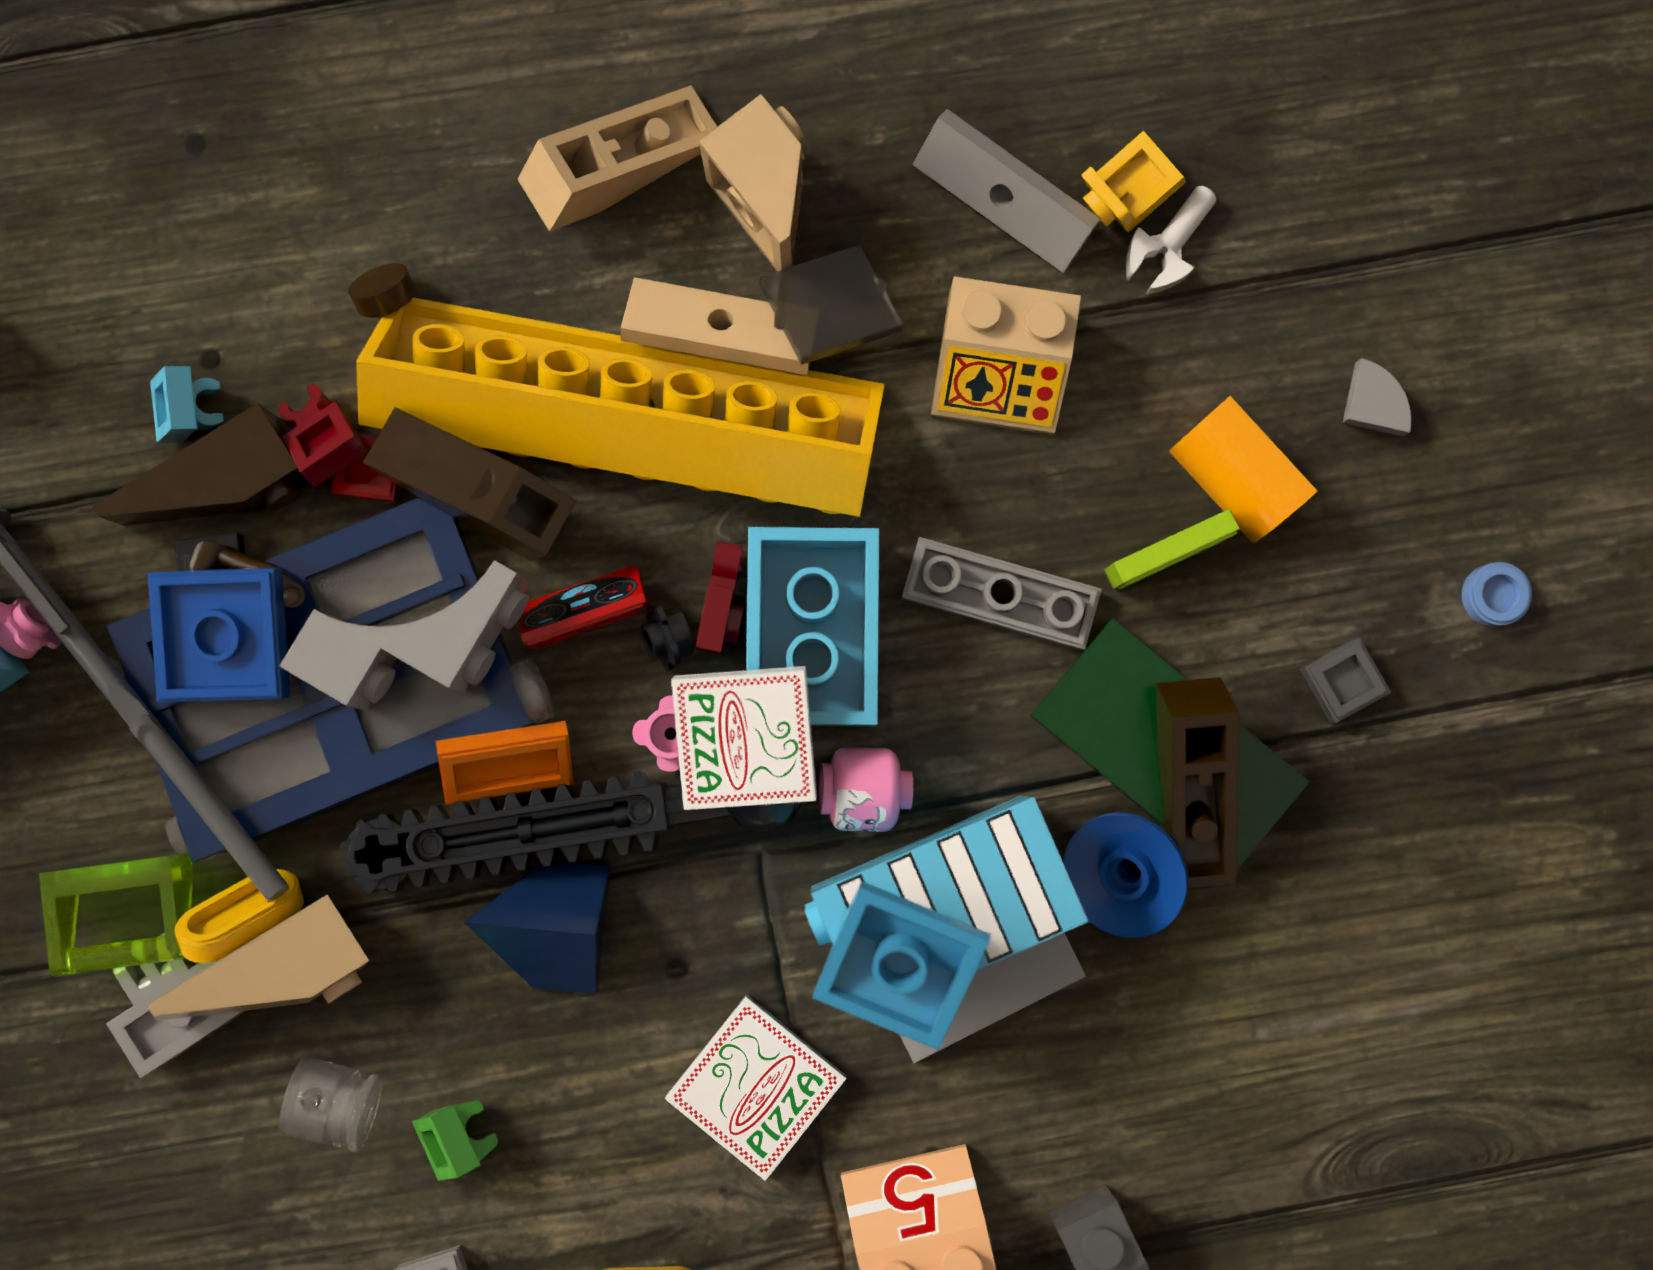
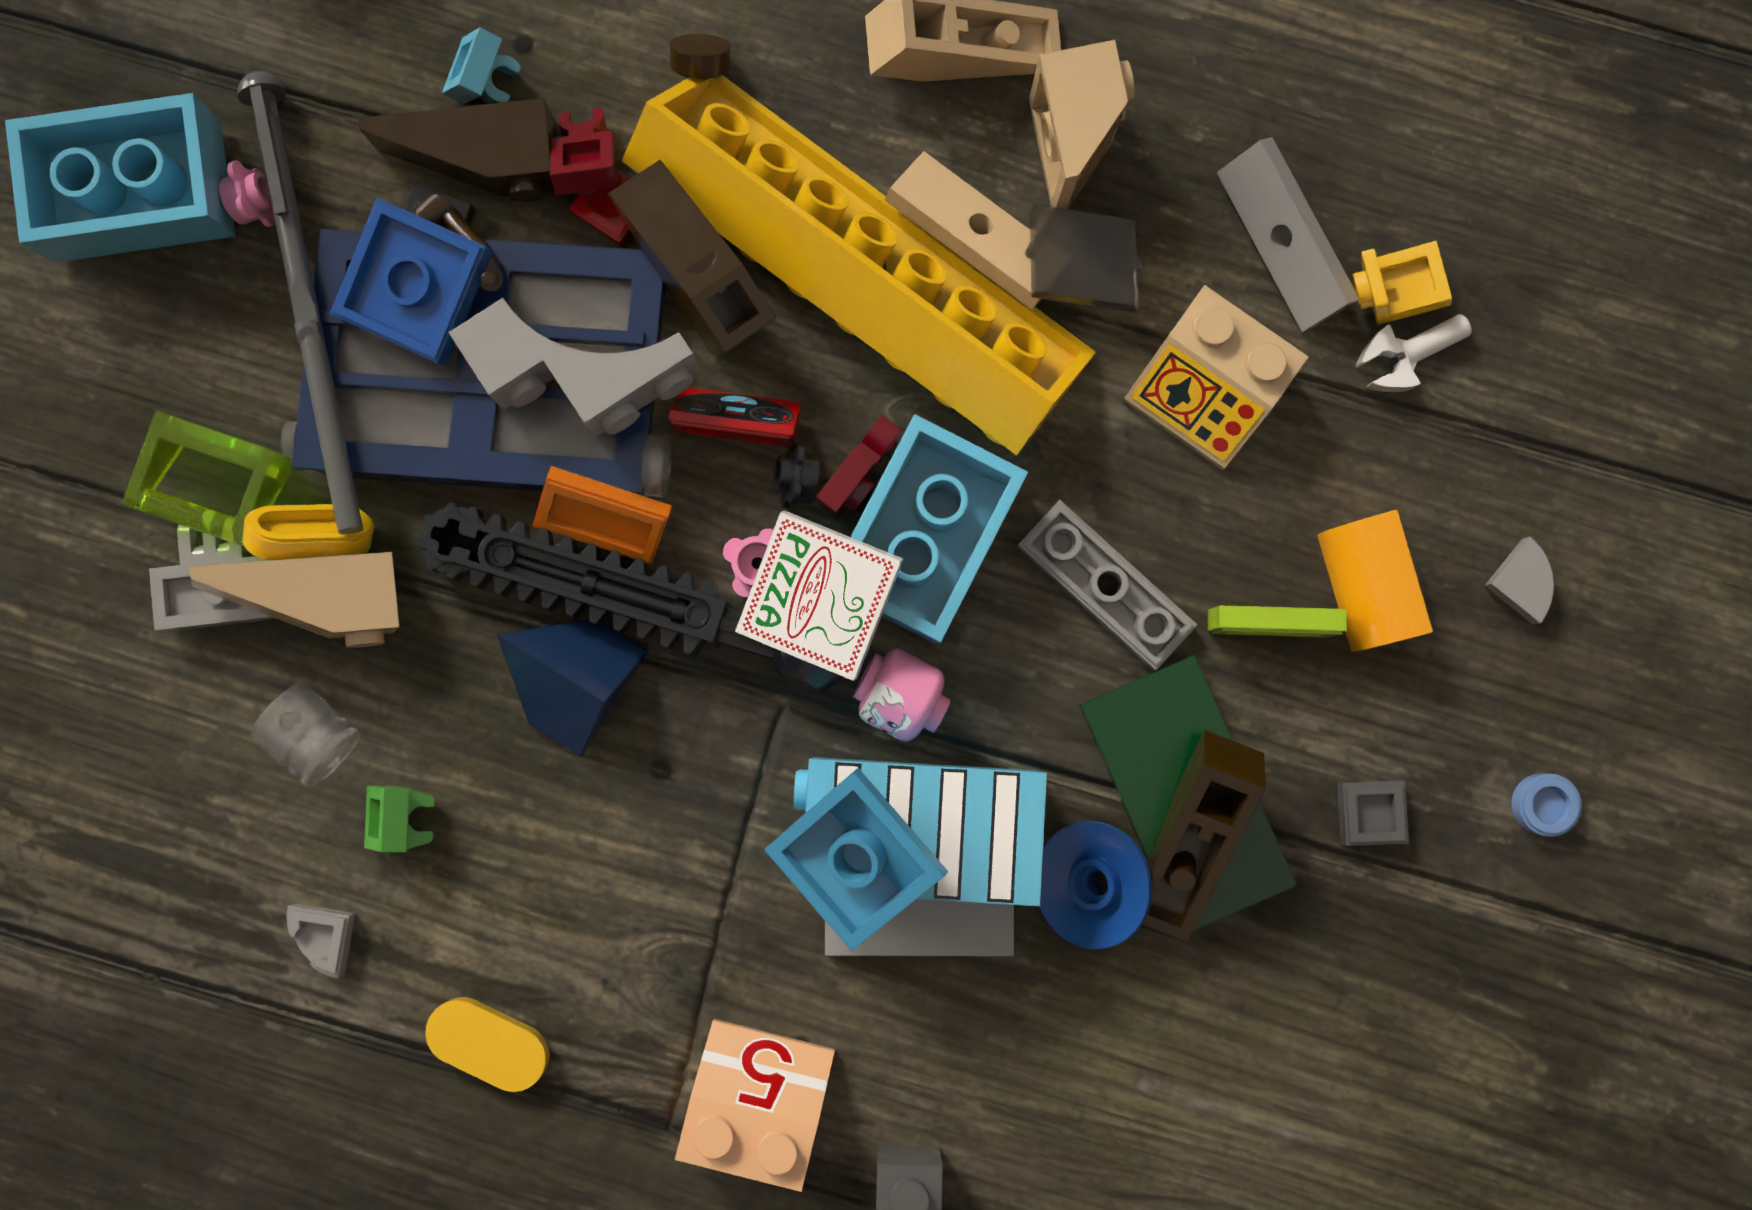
camera: 30 degrees right, 0 degrees up
white tile [665,995,846,1181] -> none

